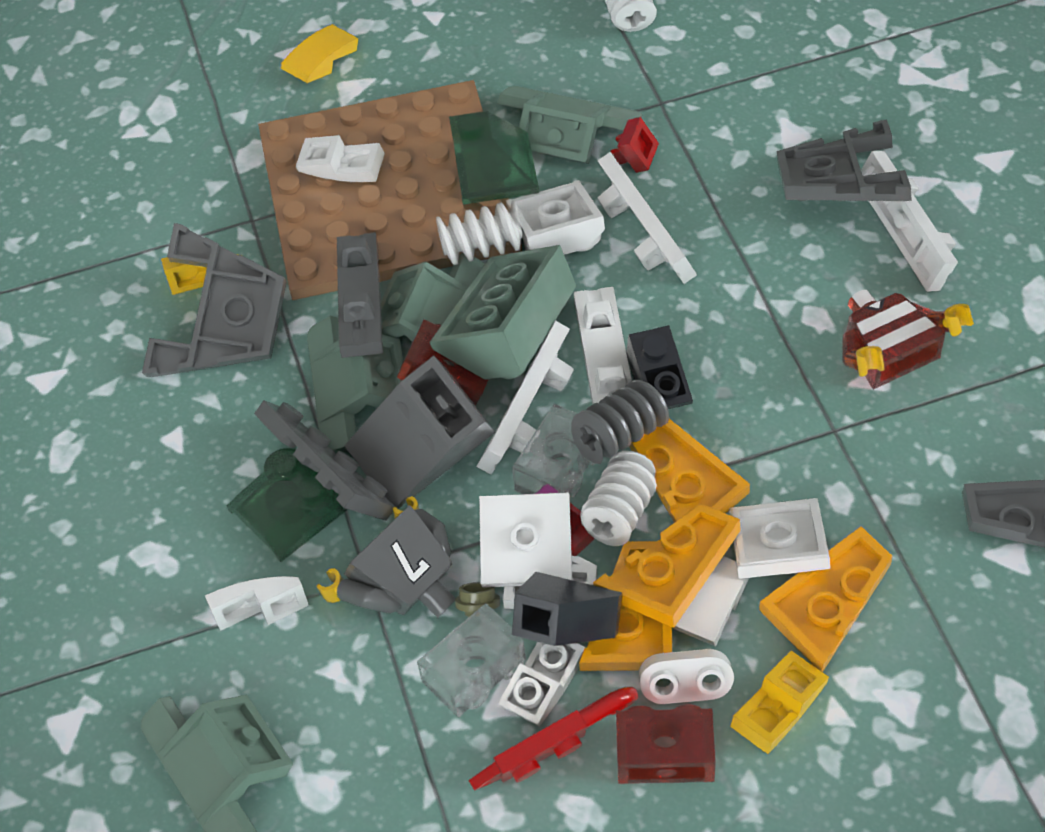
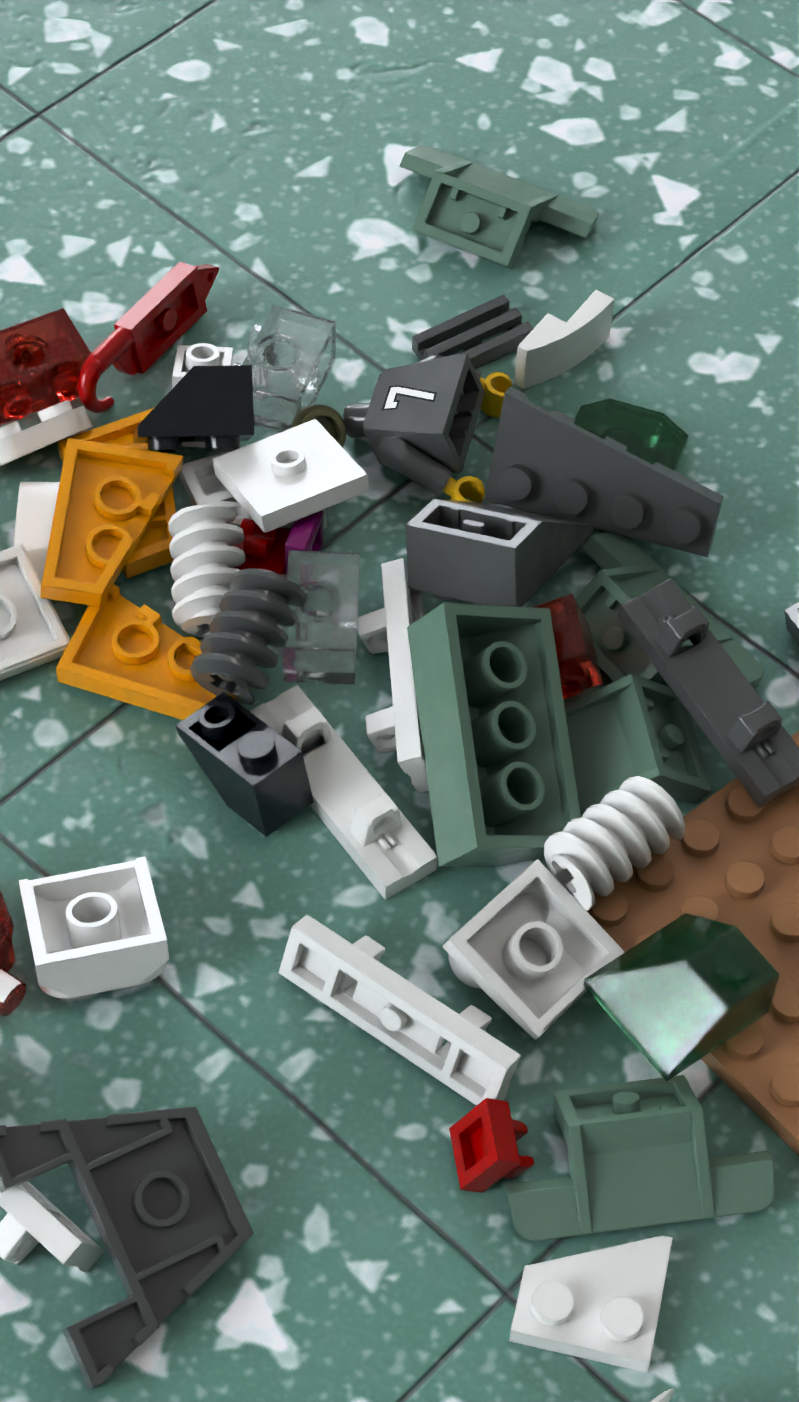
camera: 145 degrees right, 0 degrees up
none -> white slope [18,856,169,999]
none -> dark grey tile [412,294,534,369]
none -> white wing [509,1235,673,1373]

